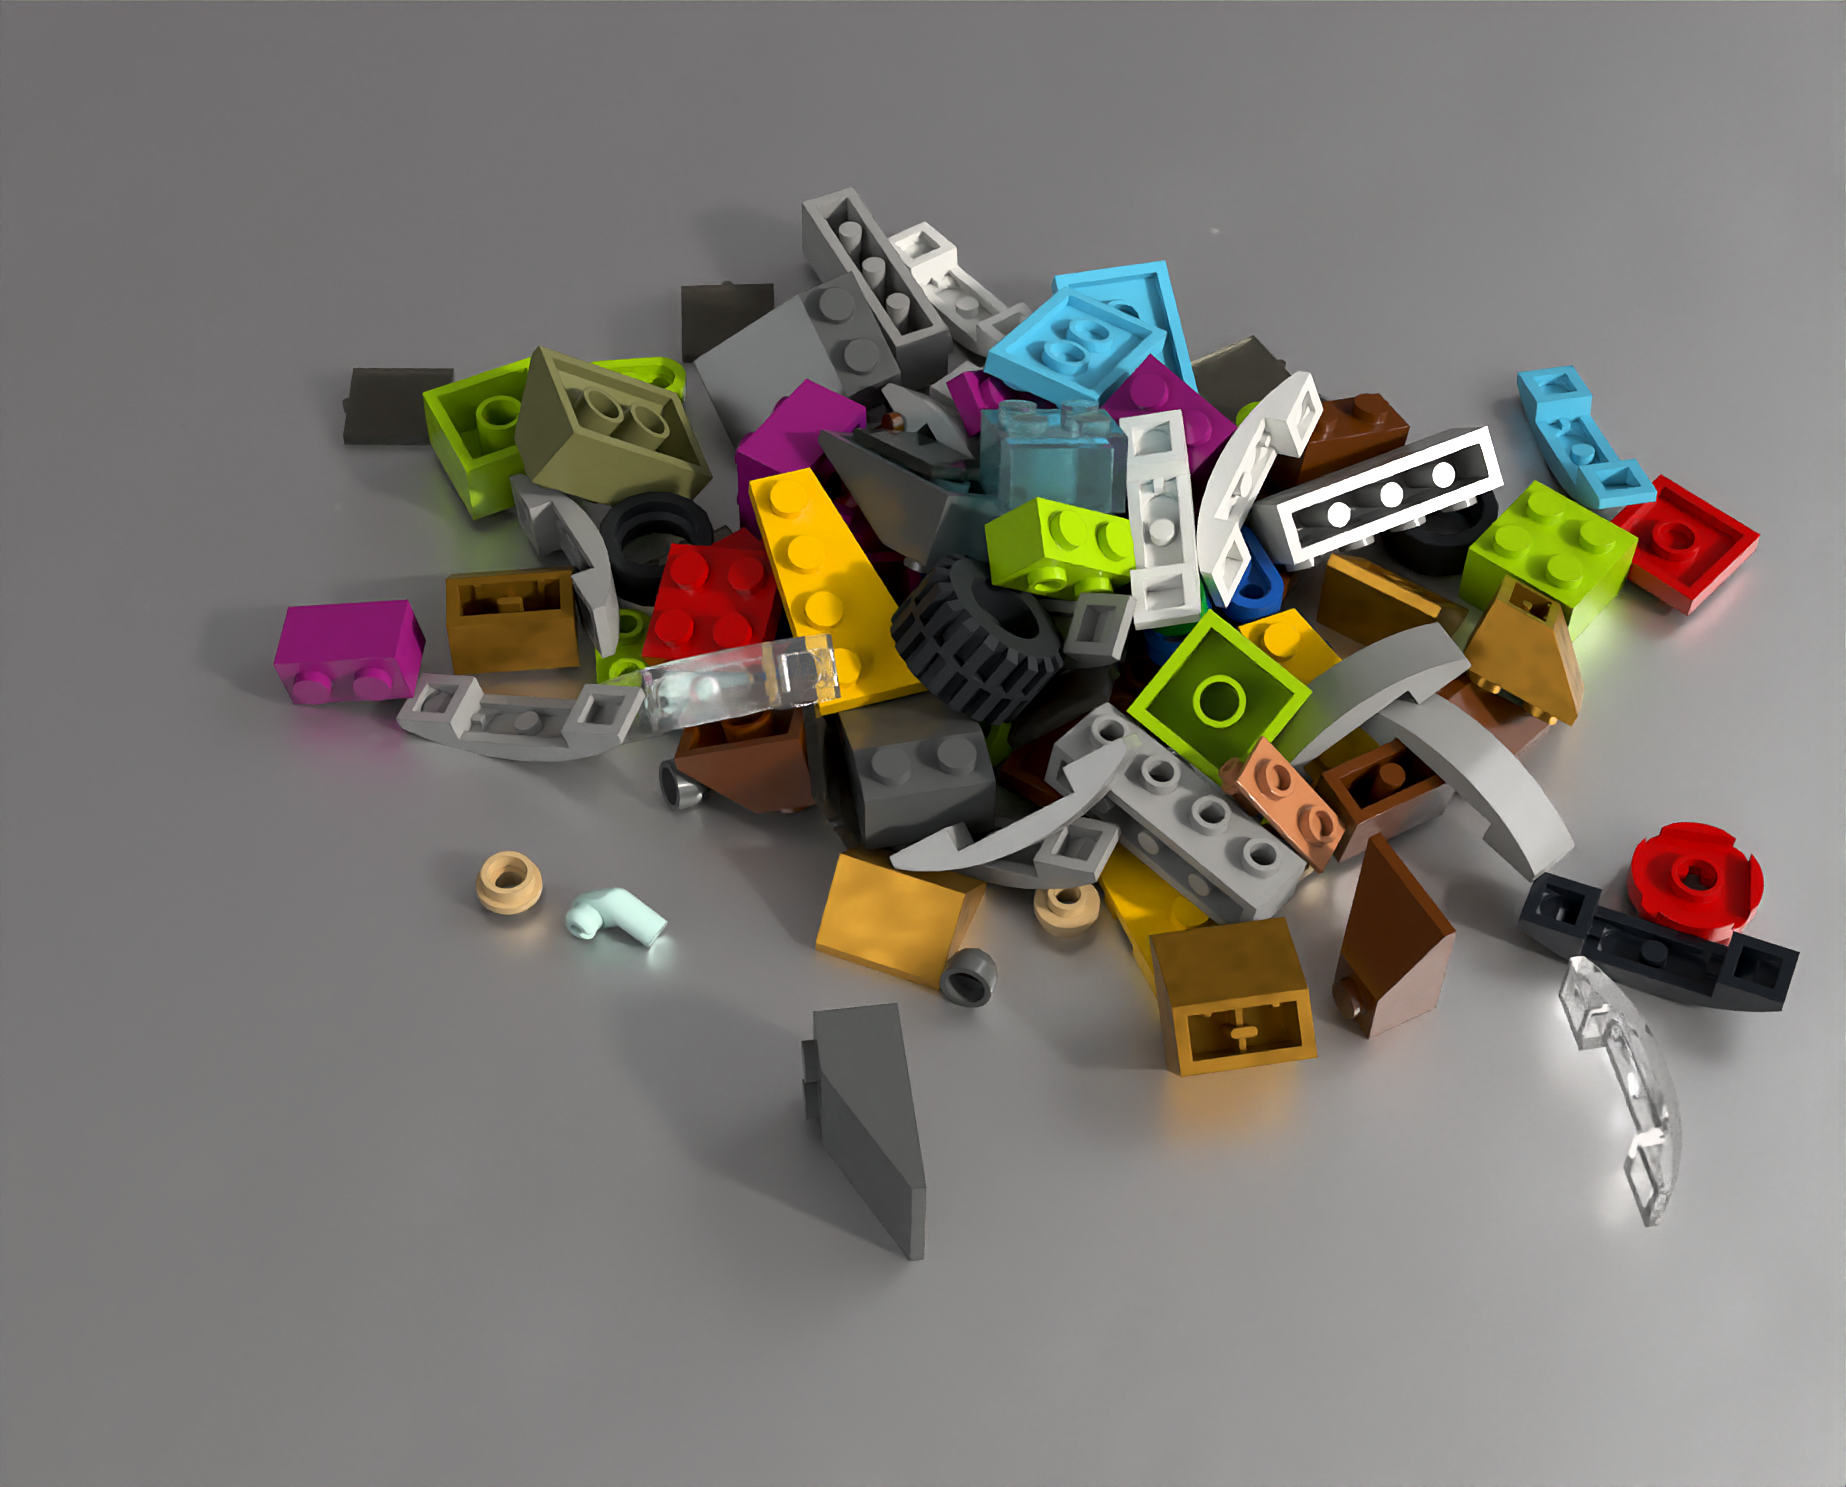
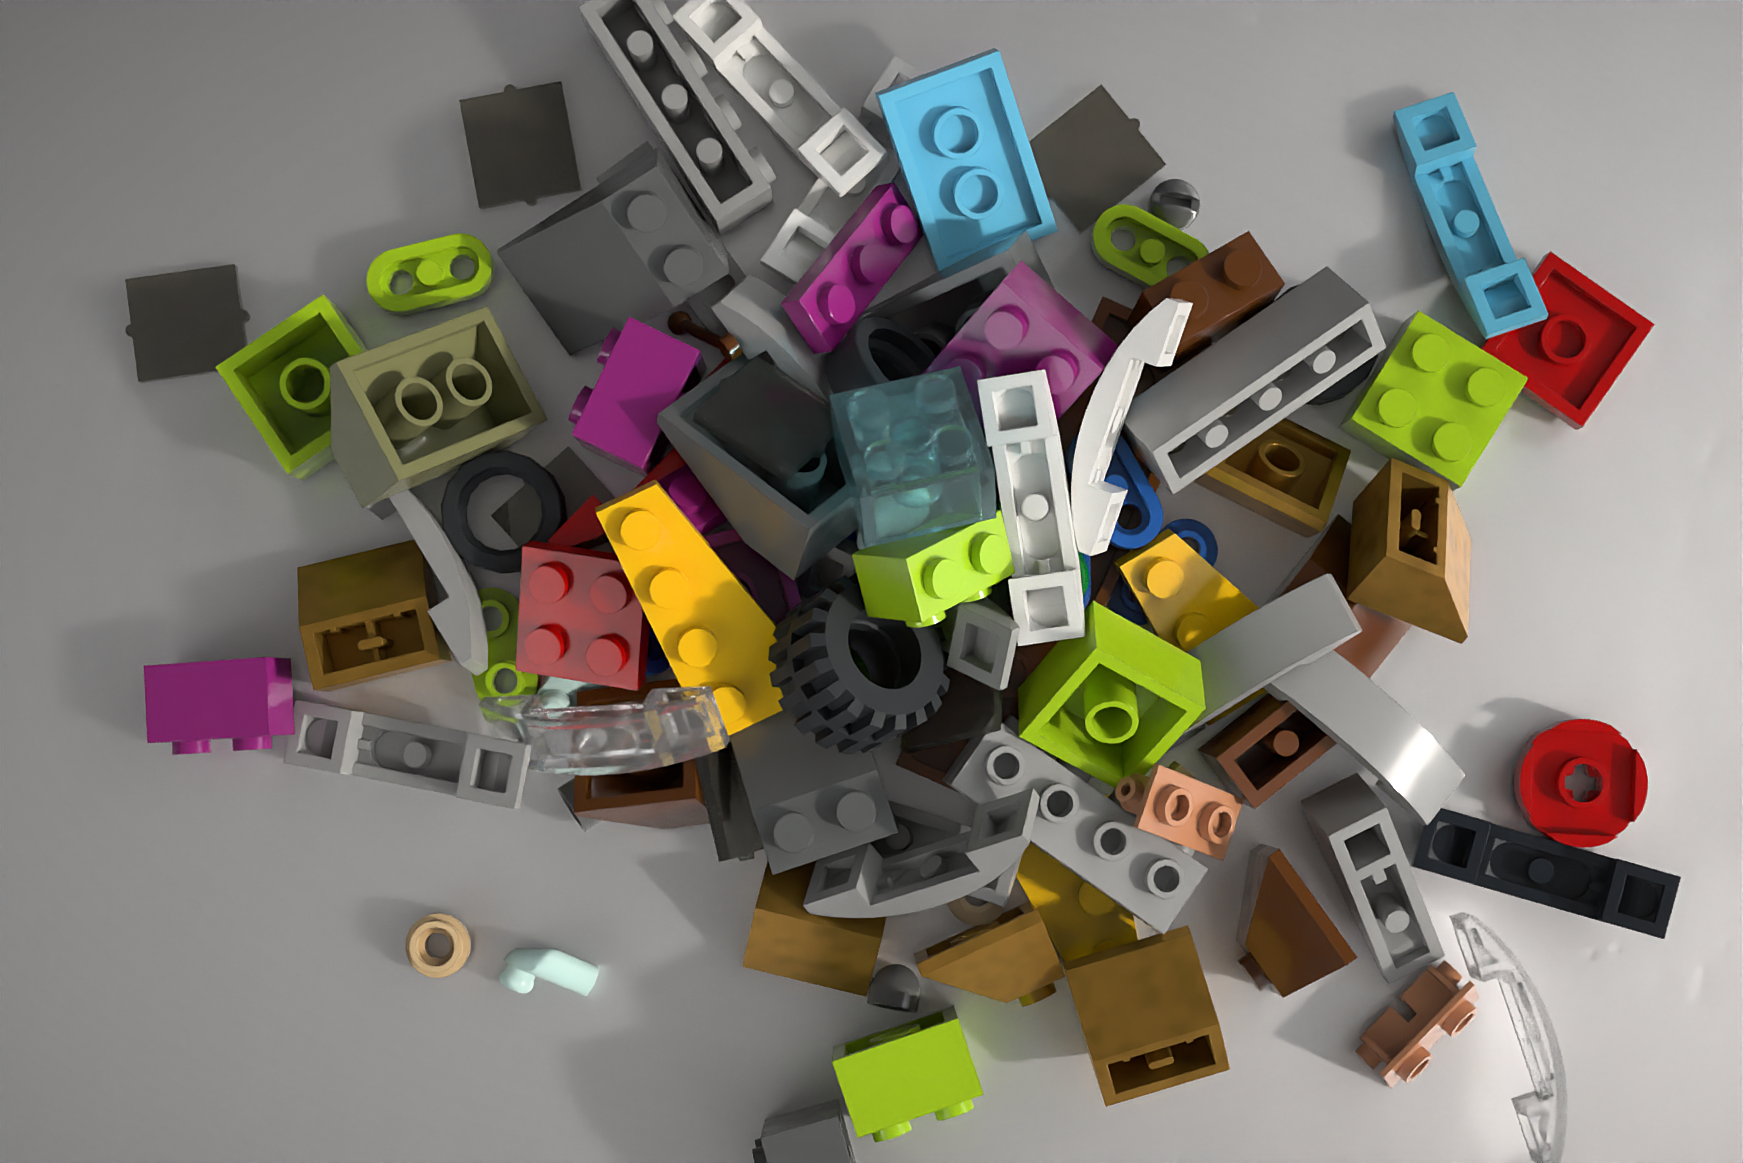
camera: 10 degrees left, 35 degrees up
medium azure plate [983,286,1168,419] -> none
none -> lime brick [832,1005,984,1142]
none -> pearl gold slope [914,901,1065,1007]
none -> light grey slope [1300,773,1445,984]
none -> nougat hinge [1355,960,1480,1088]

